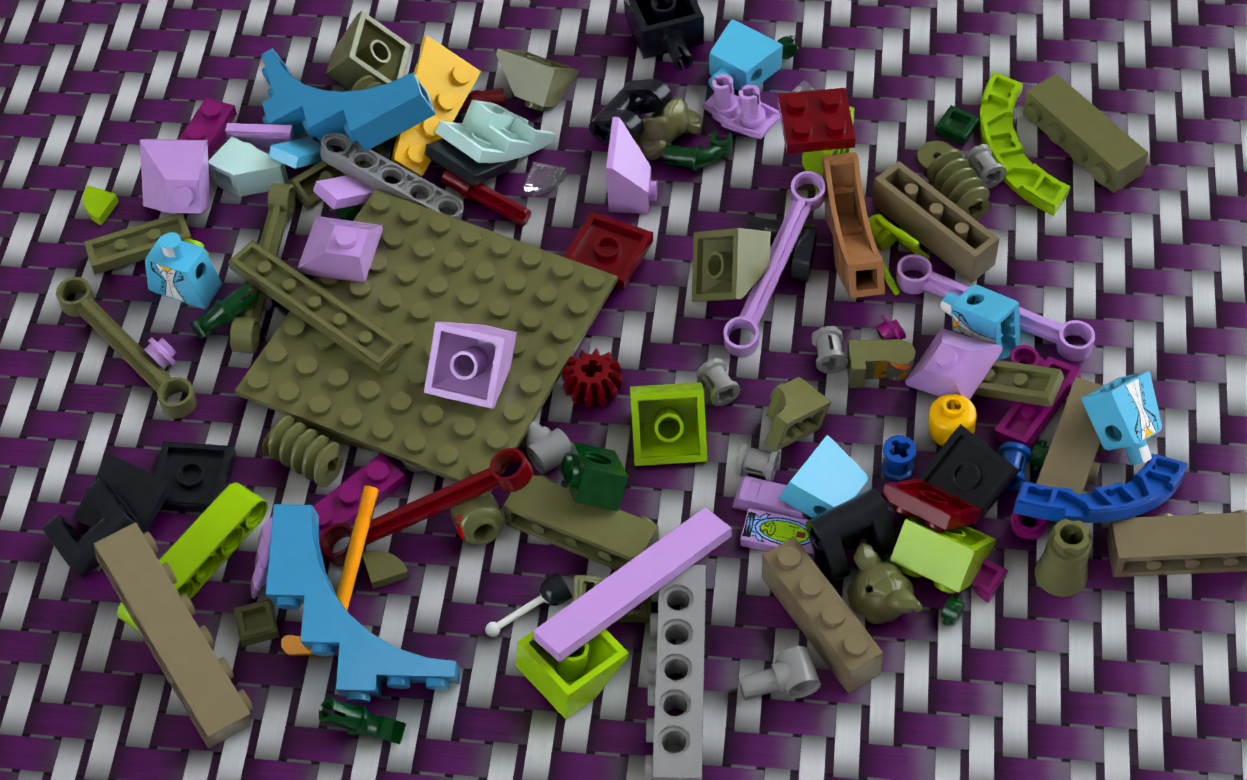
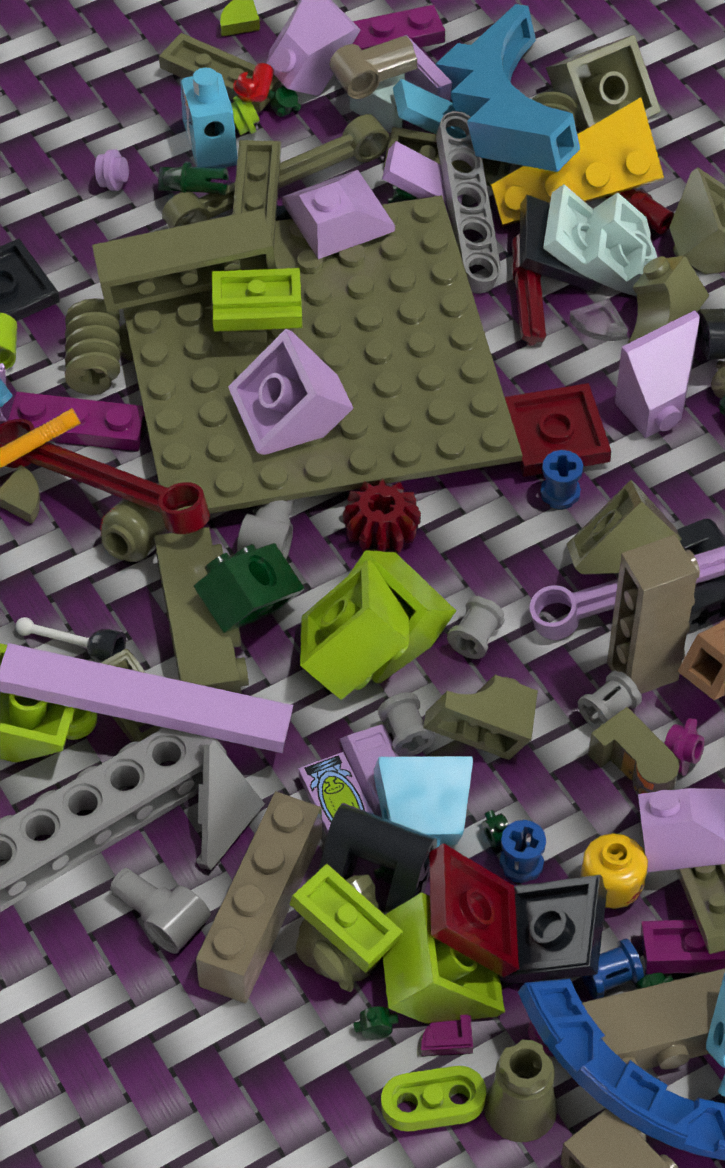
camera: 50 degrees right, 0 degrees up
olive piece [56,277,197,418] -> none
none -> olive brick [92,208,277,312]
none -> light grey tile [196,739,265,870]
none -> lime plate [212,268,302,332]
none -> red arm [233,63,274,102]
none -> dark green piece [267,86,301,117]
none -> lime plate [289,864,403,973]
none -> lime slope [300,559,410,700]
none -> dark tan piece [329,35,417,99]
none -> lime plate [381,1066,486,1131]
none -> dark green piece [482,810,509,851]
none -> blue bush [540,450,583,510]
none -> dark tan brick [607,534,700,694]
none -> olive arch [628,255,709,343]

